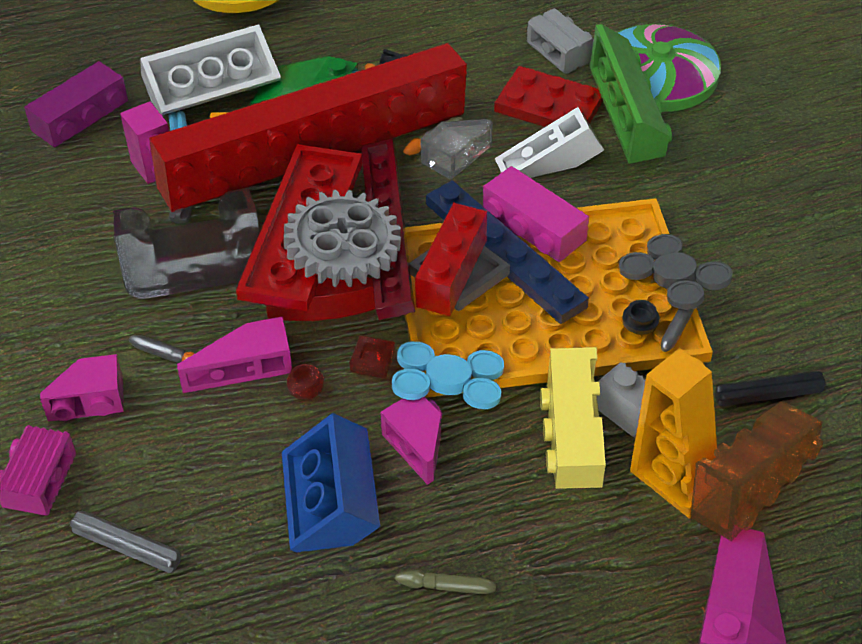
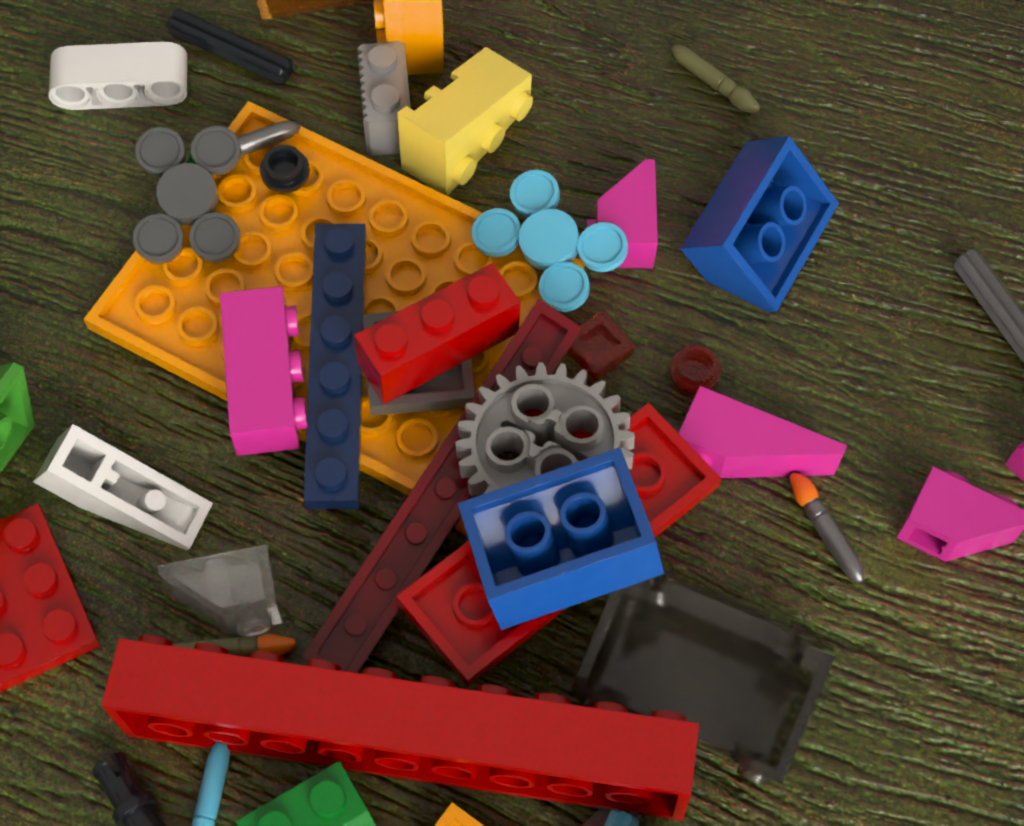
camera: 145 degrees left, 15 degrees up
none -> white beam [48,41,187,110]
none -> blue slope [458,447,664,630]

